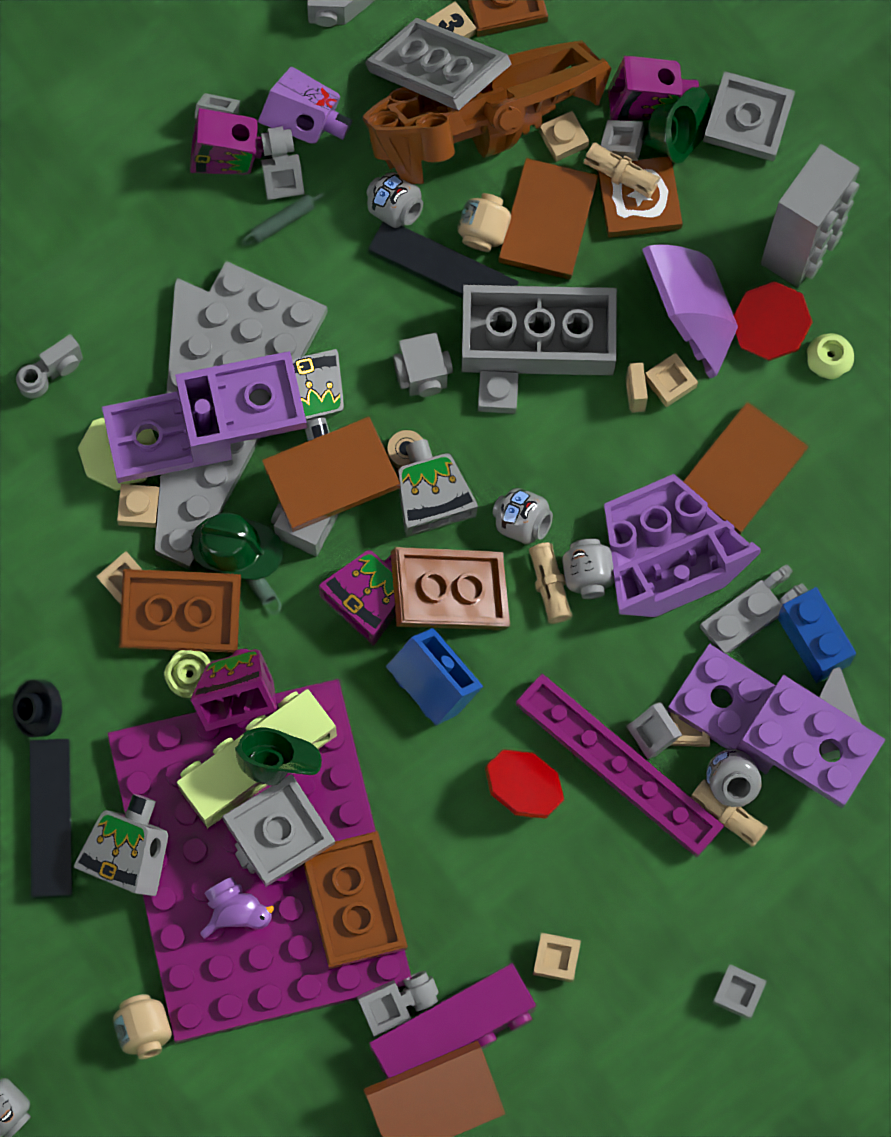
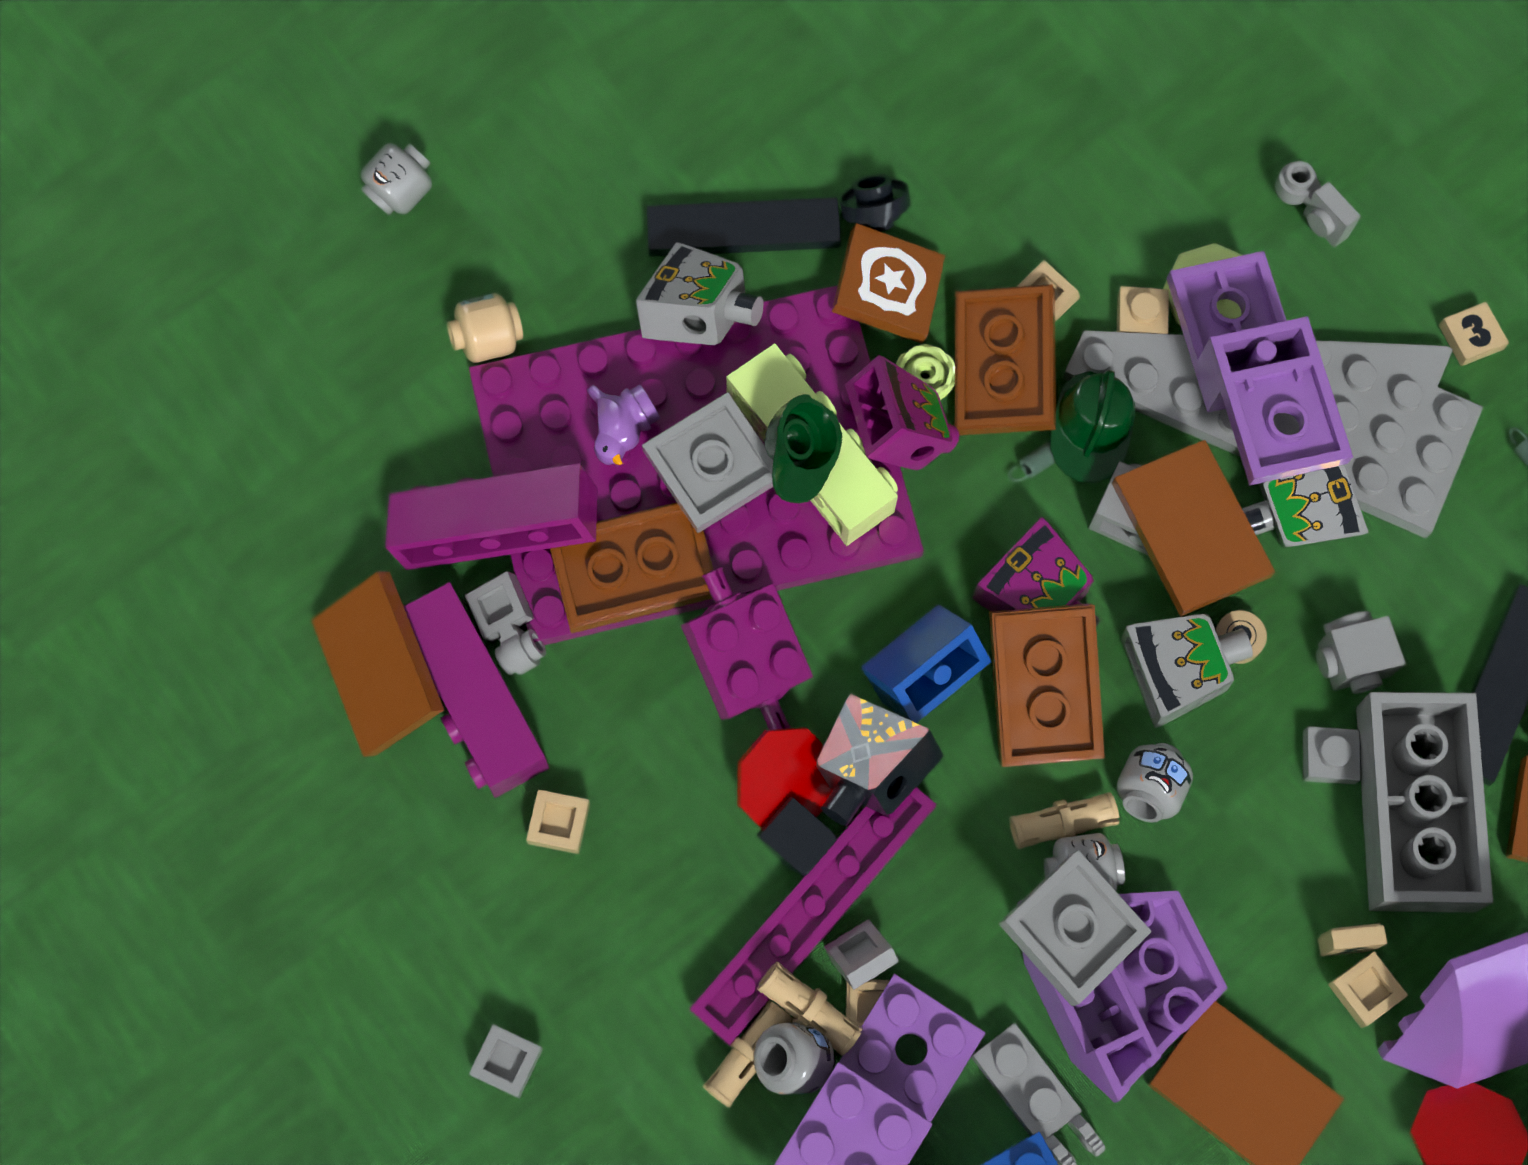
camera: 90 degrees right, 0 degrees up
none -> magenta brick [385,463,598,570]
none -> magenta plate [681,567,813,730]
none -> black slope [756,797,838,876]
none -> tan pin [757,961,863,1056]
none -> black torso [817,694,944,826]
none -> dark orange tile [831,223,946,344]
none -> light grey plate [998,850,1152,1006]
none -> tan tile [1438,302,1509,366]

